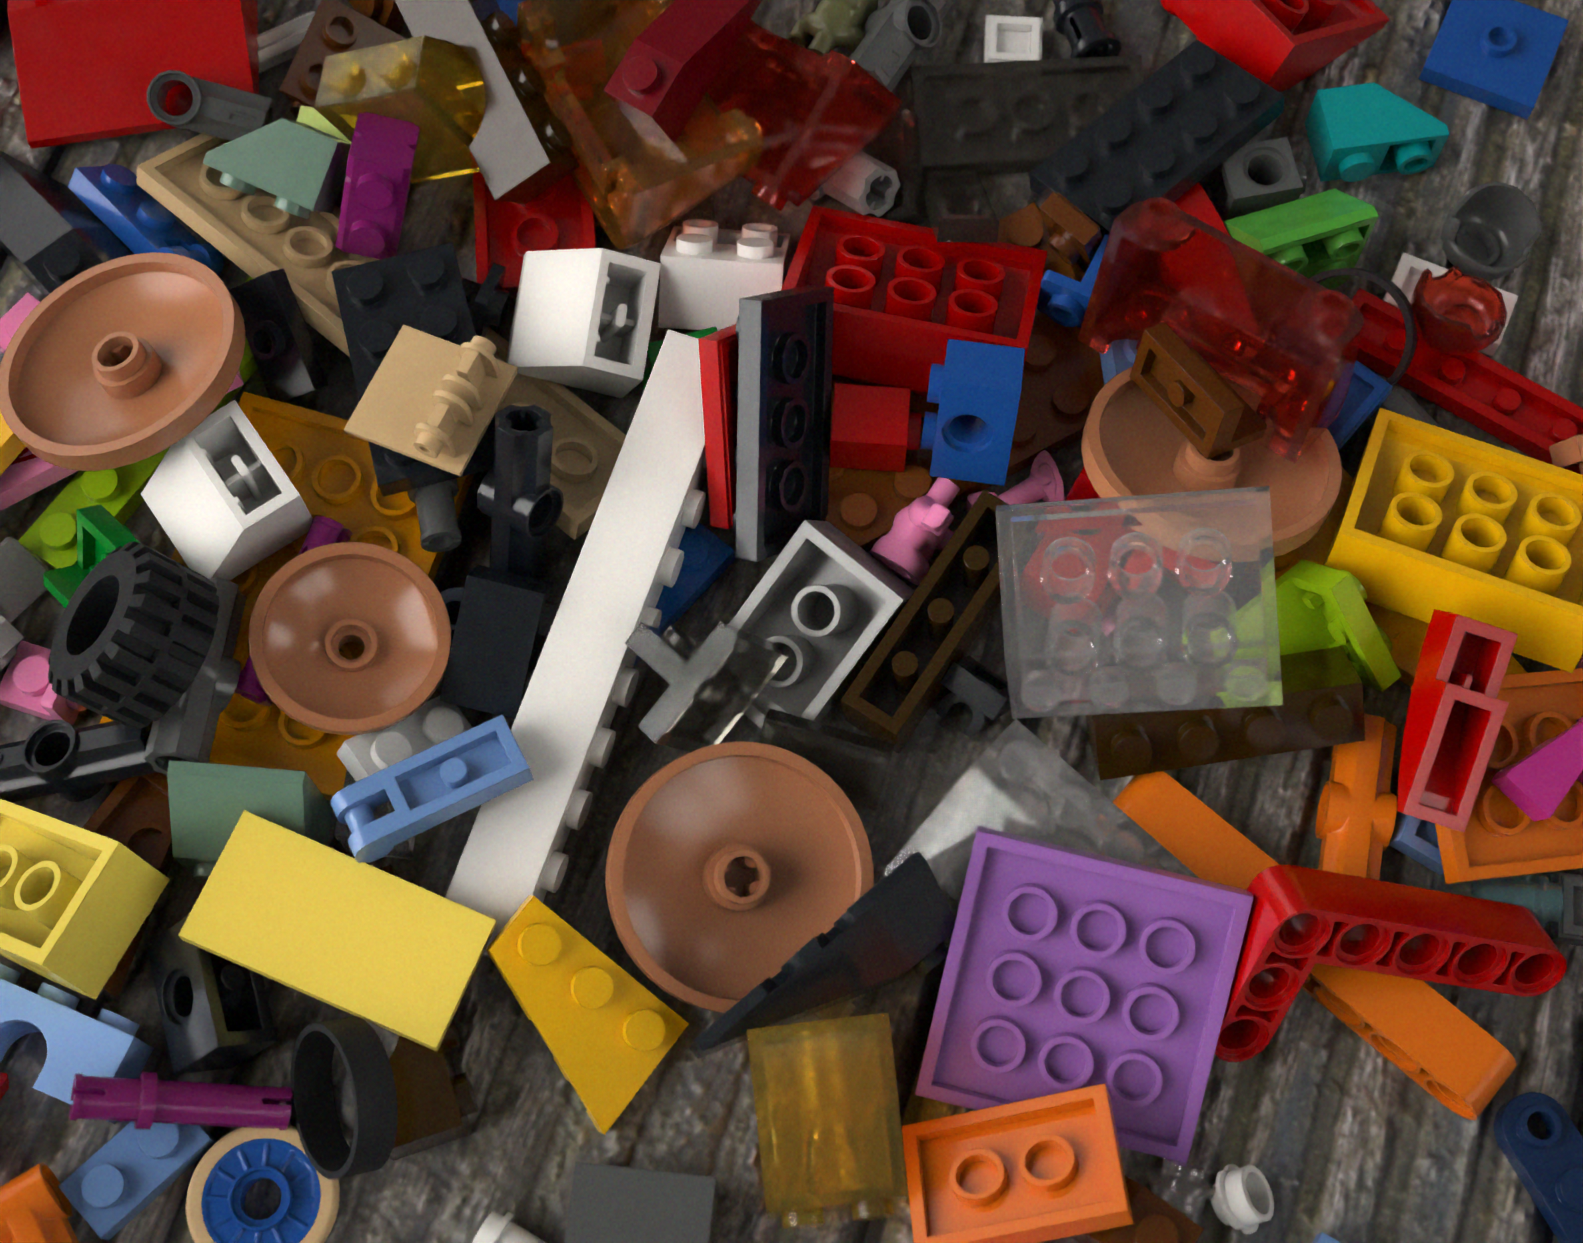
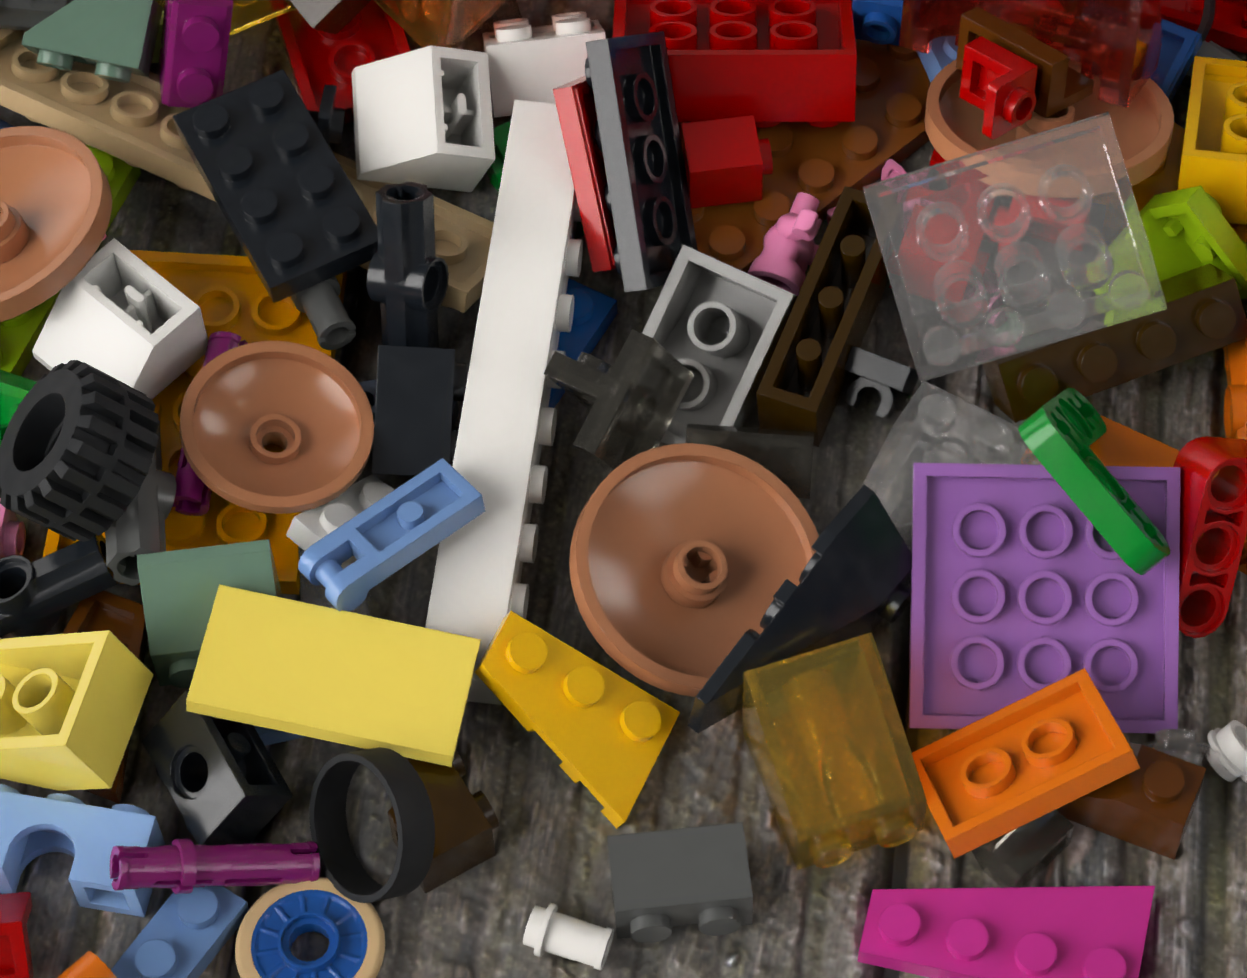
camera: 10 degrees left, 10 degrees down
black plate [229,268,328,402] -> none
tan hinge [344,324,518,477] -> none
blue brick [920,339,1025,486] -> none
none -> red bracket [959,36,1038,140]
none -> green beam [1018,387,1171,575]

